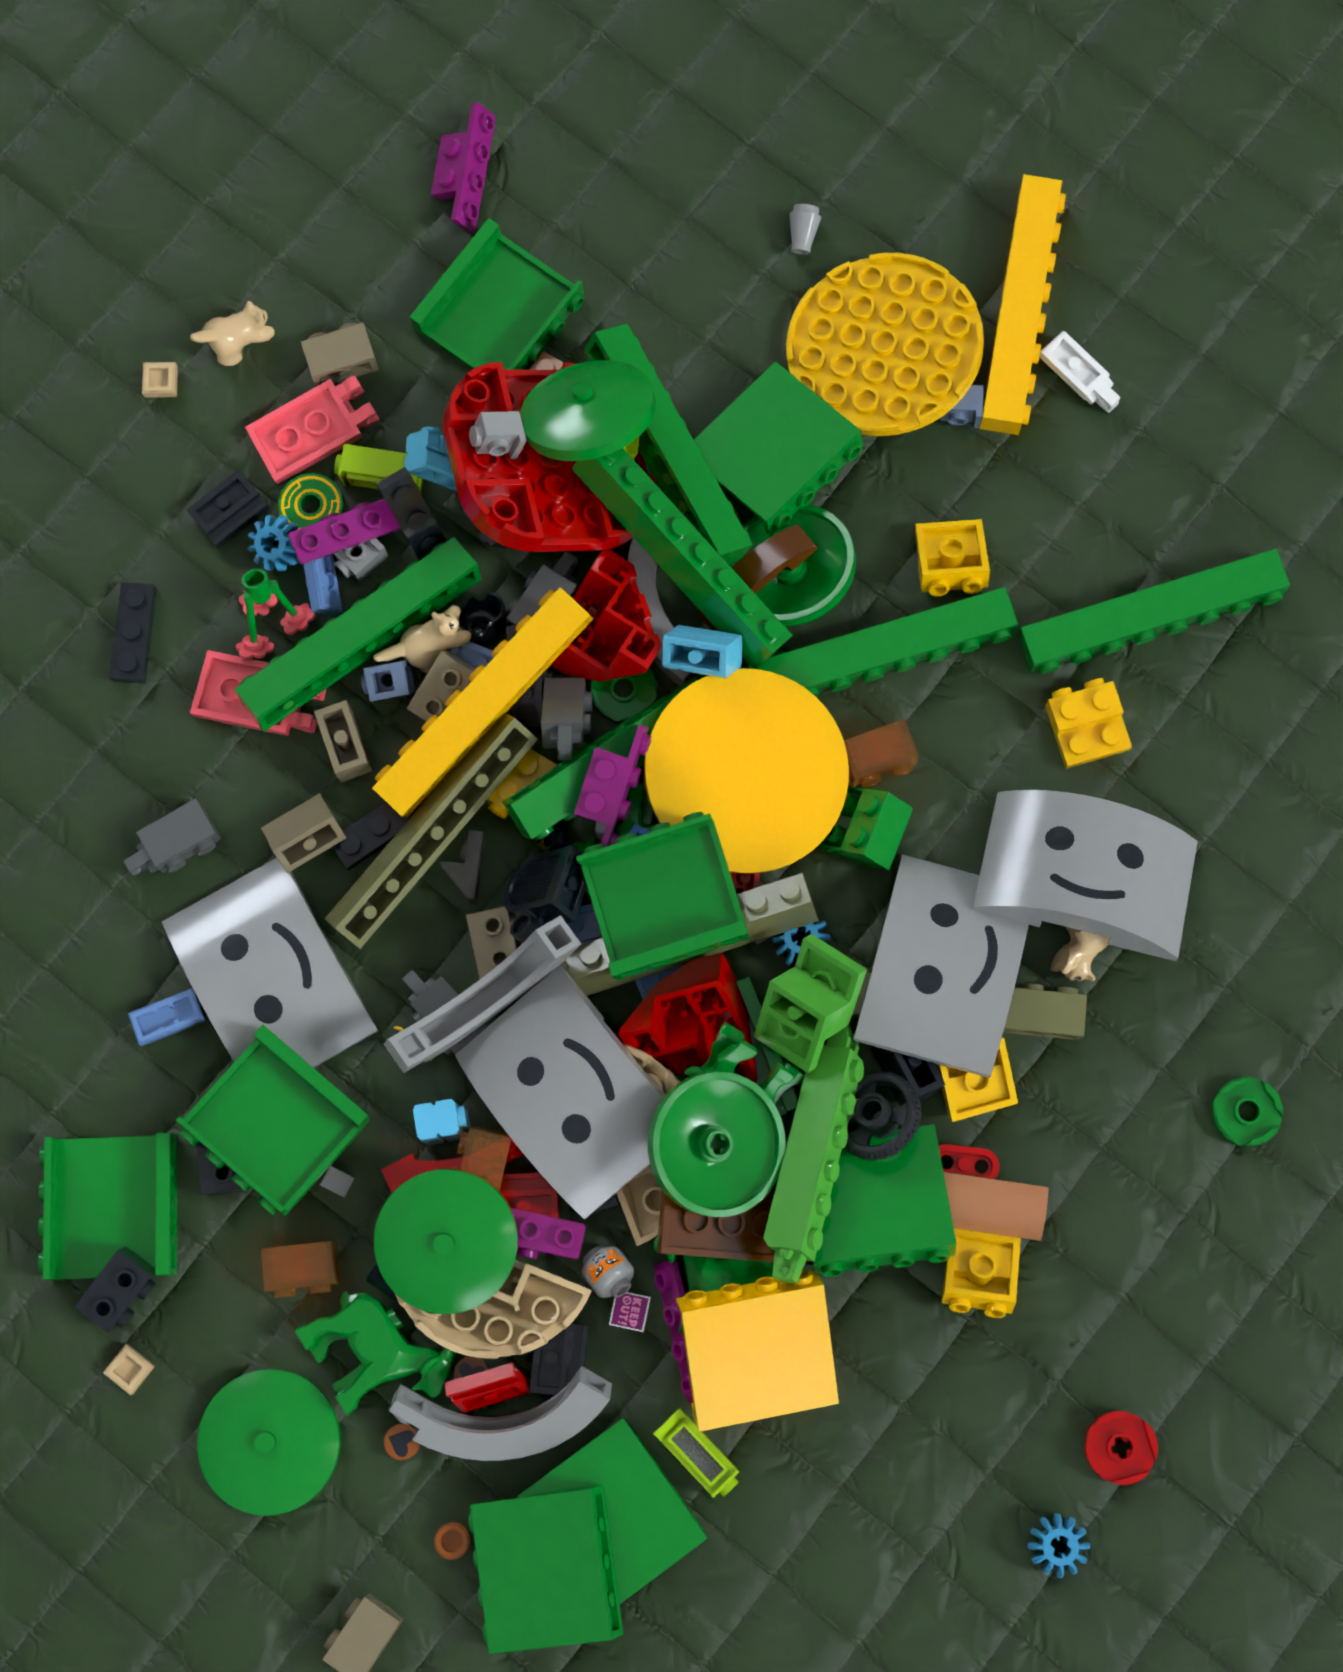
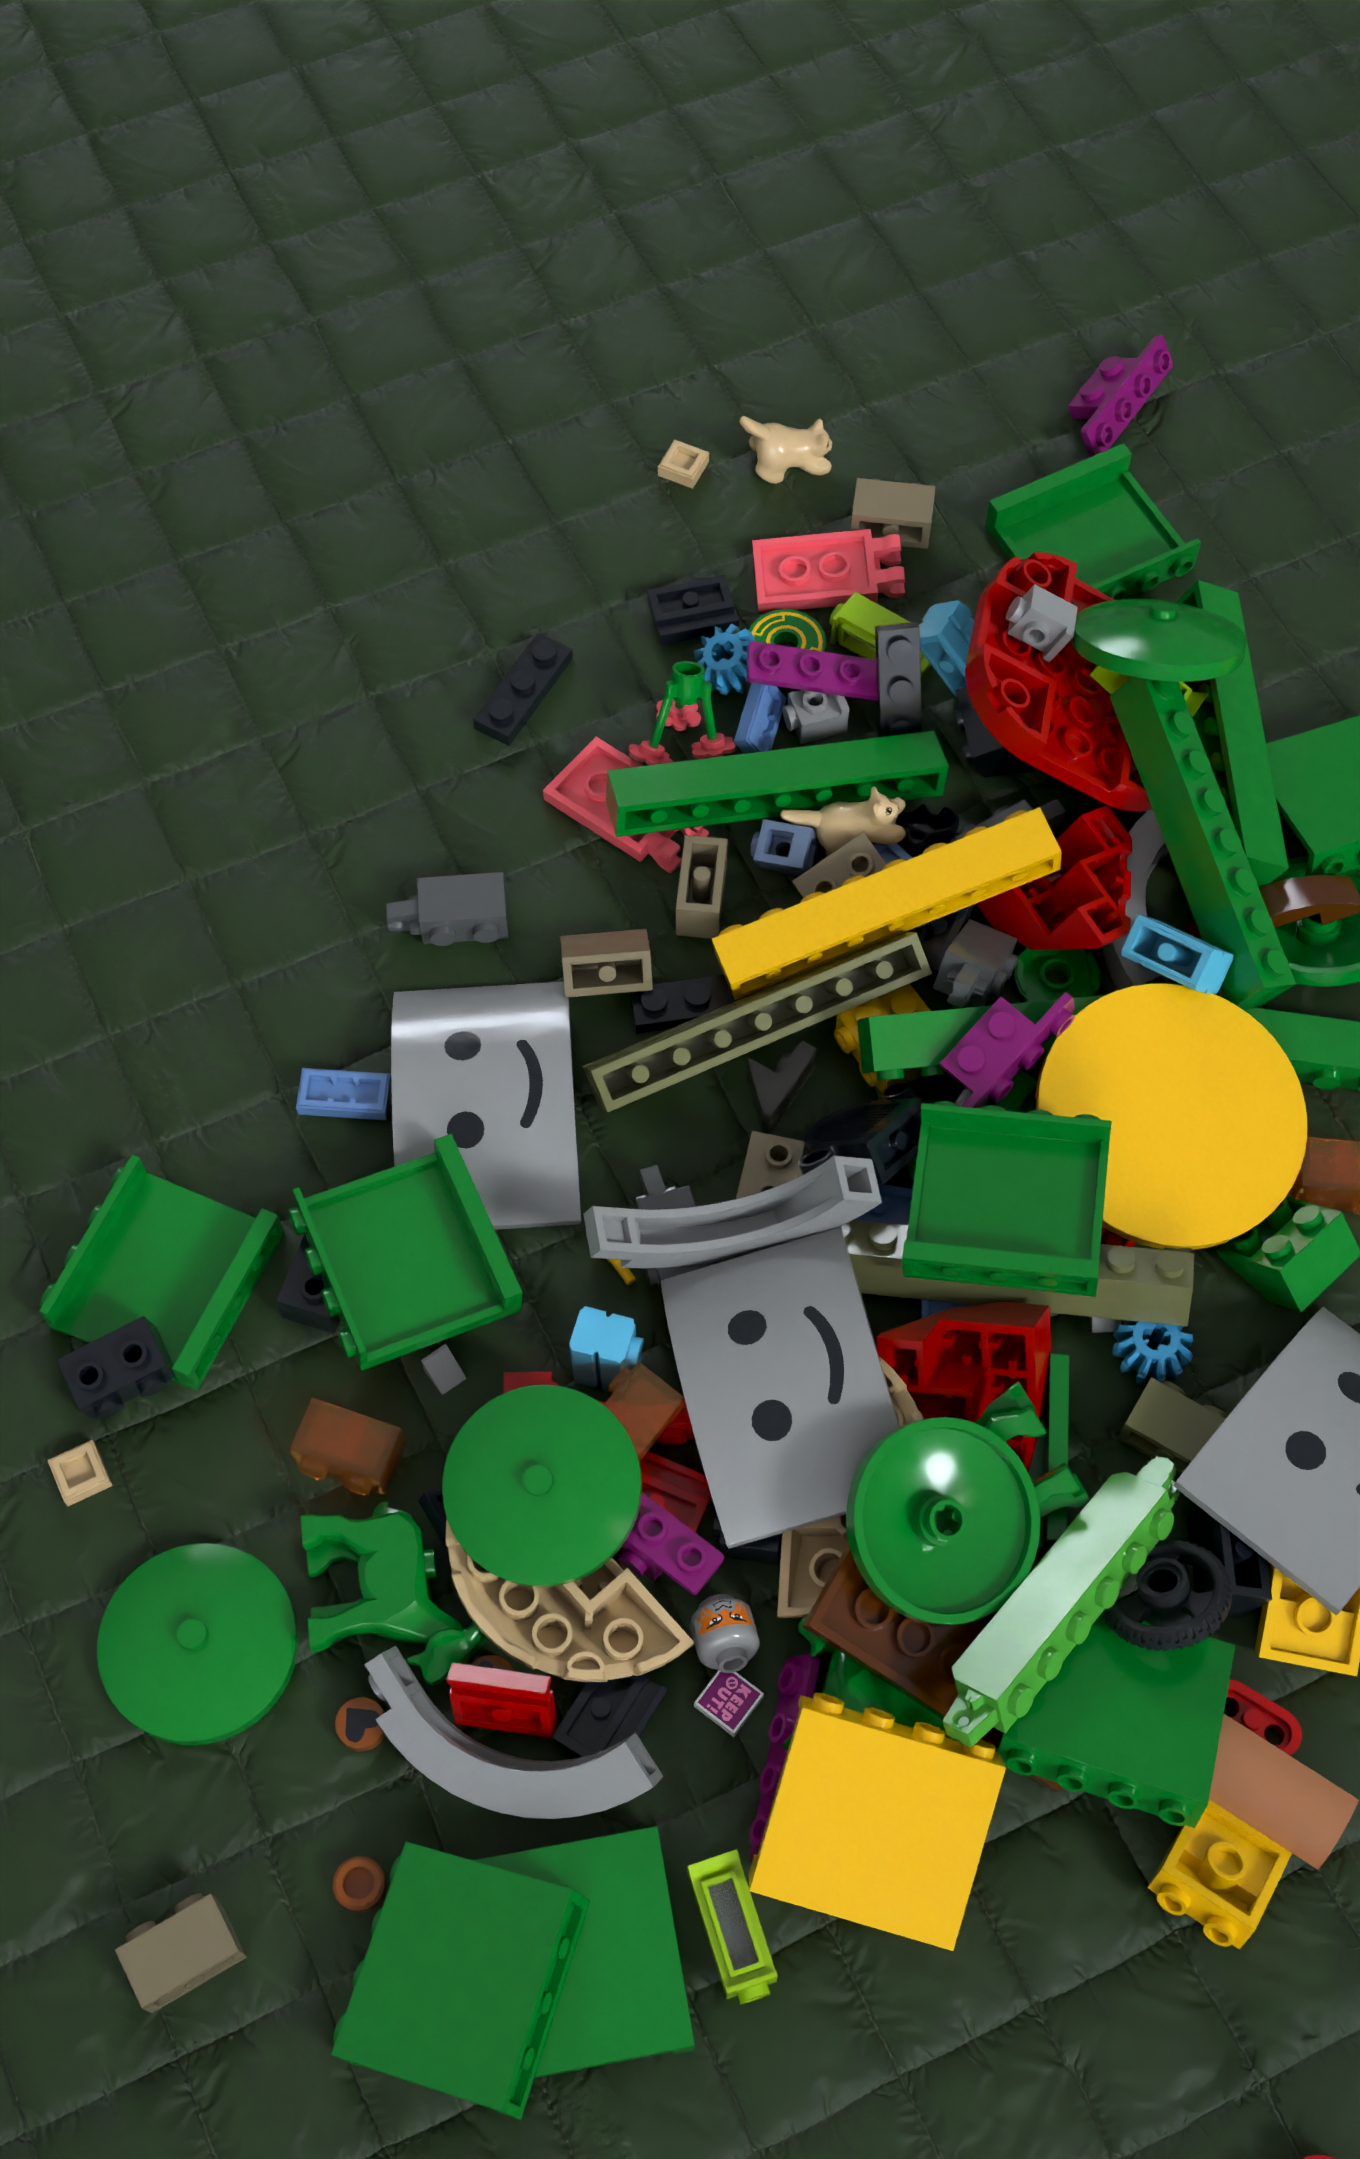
camera: 20 degrees right, 15 degrees down
bright green bracket [753,934,867,1073] -> none

